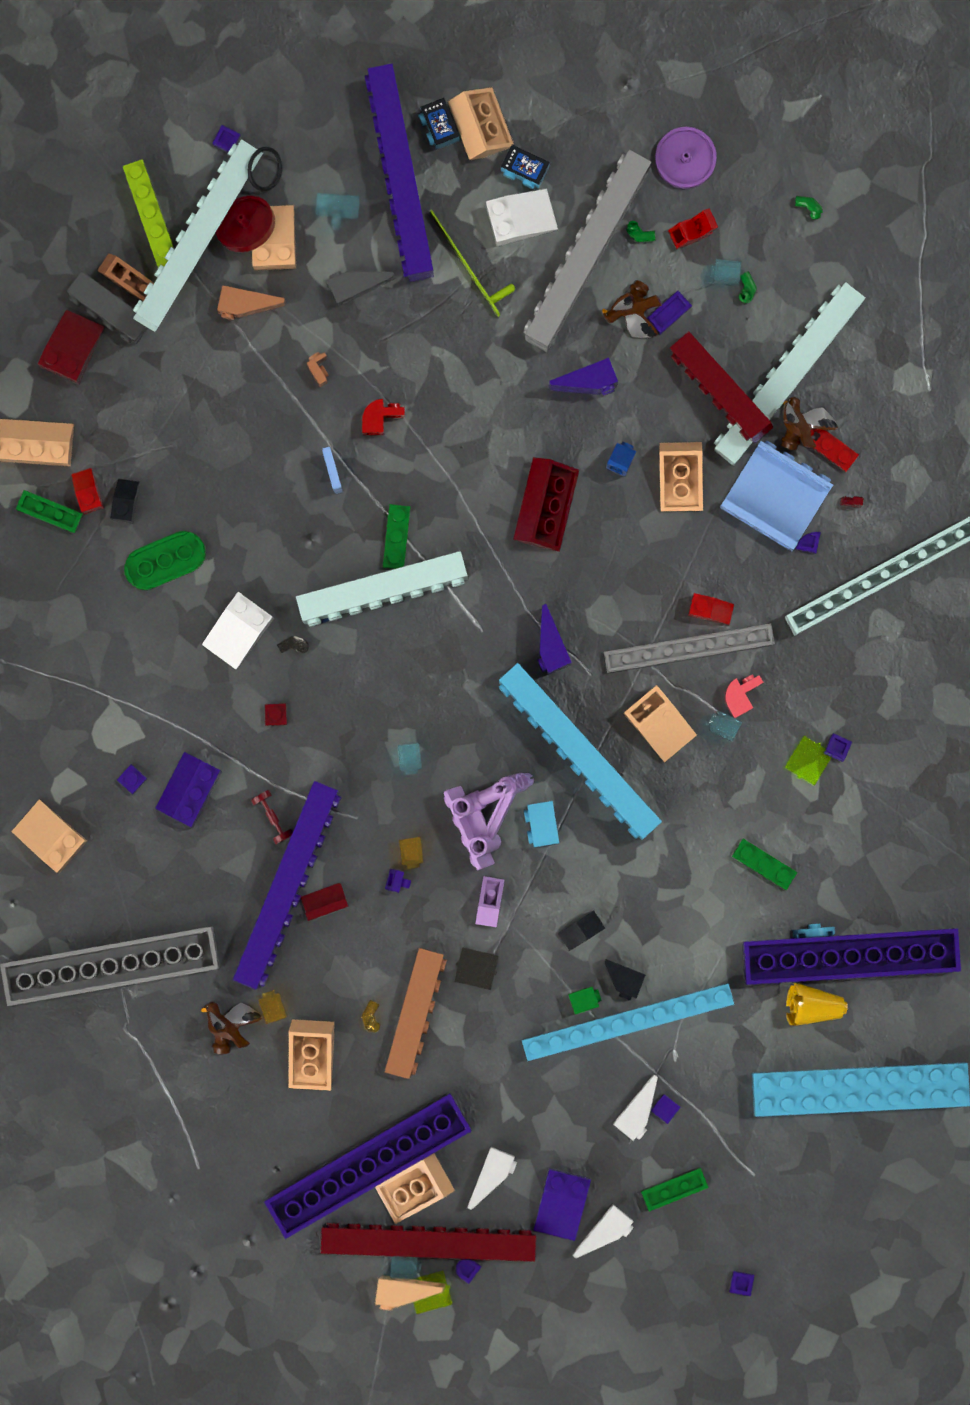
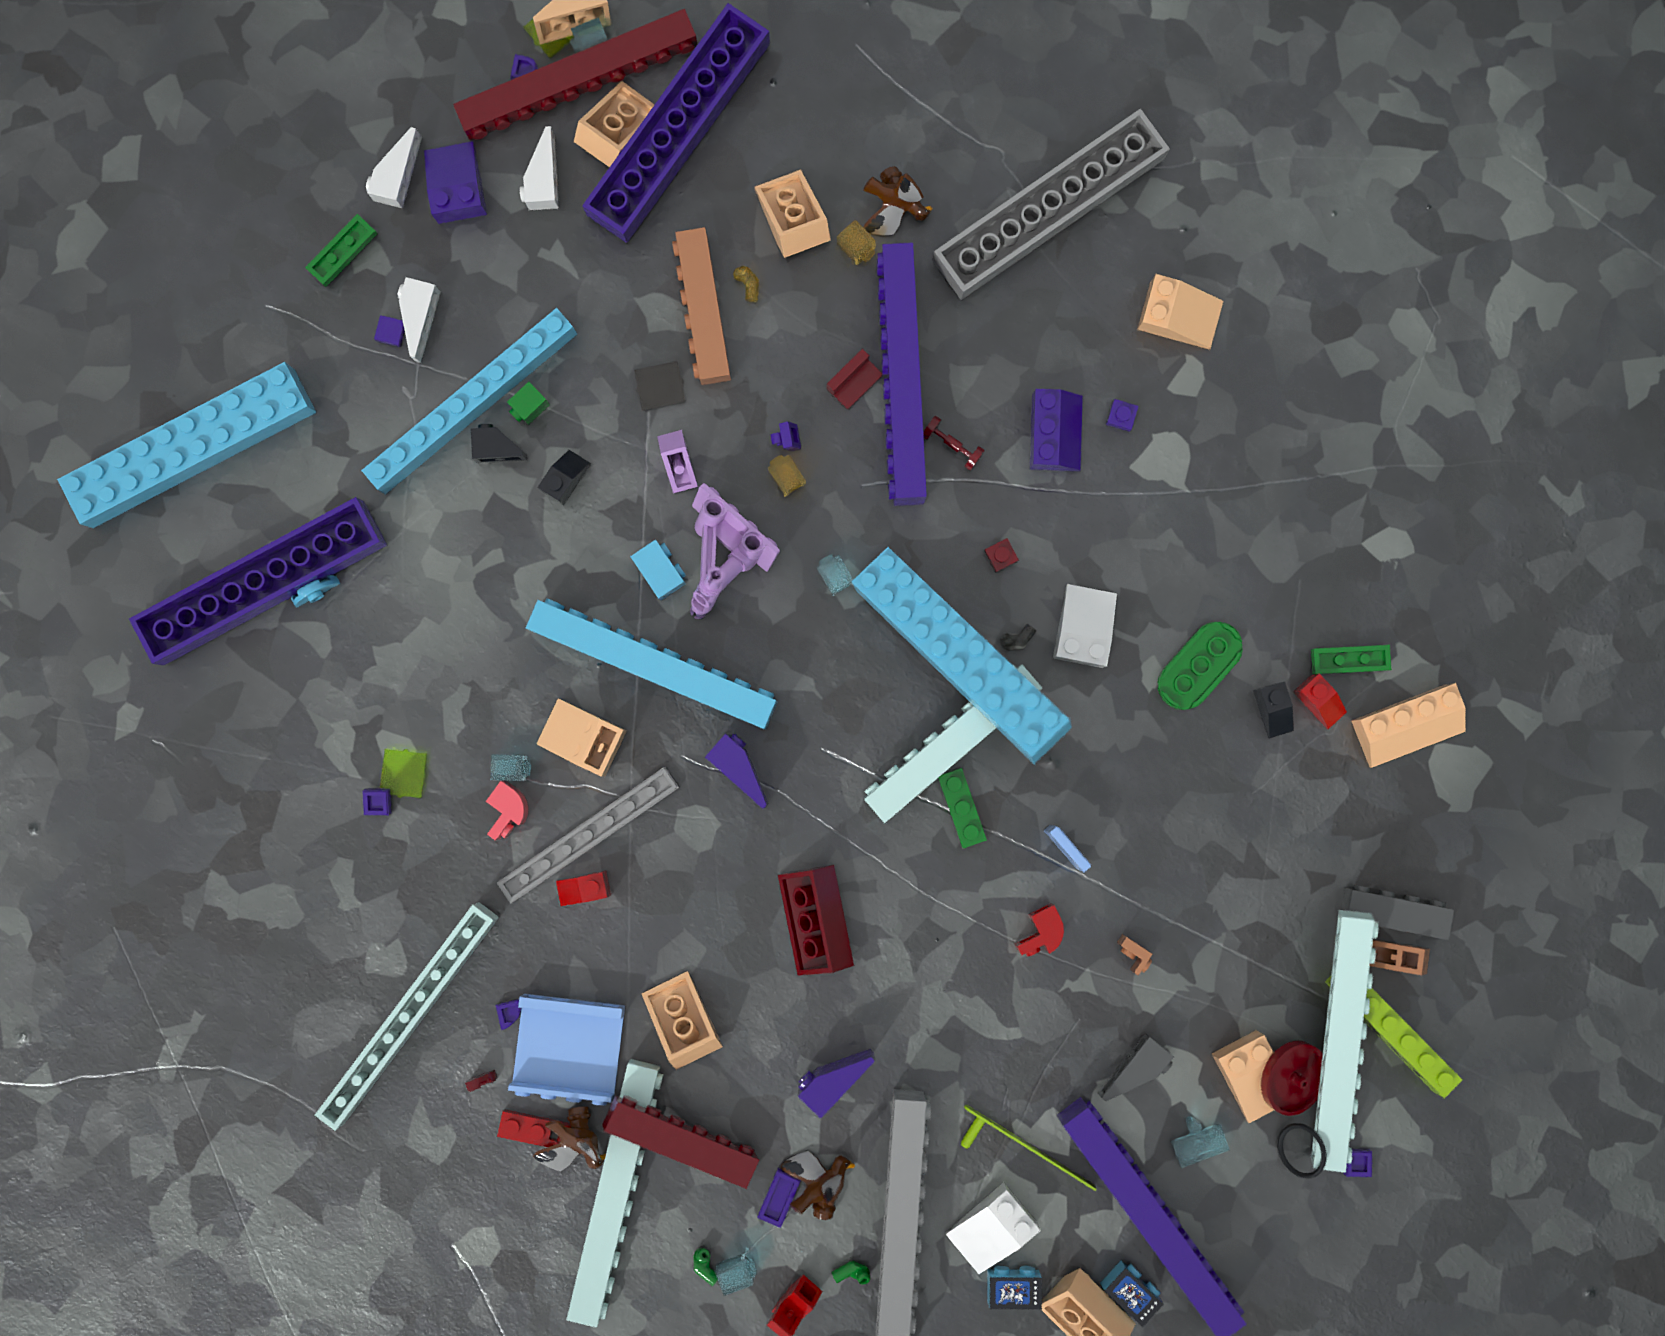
camera: 150 degrees right, 0 degrees up
dark red slope [38,310,105,384] -> none
nougat slope [217,286,286,320] -> none
blue slope [606,442,636,477] -> none
dark purple tile [729,1271,755,1296] -> none
green plate [732,839,797,890] -> none
yellow cone [786,983,848,1026] -> none
none -> medium azure brick [852,547,1072,764]

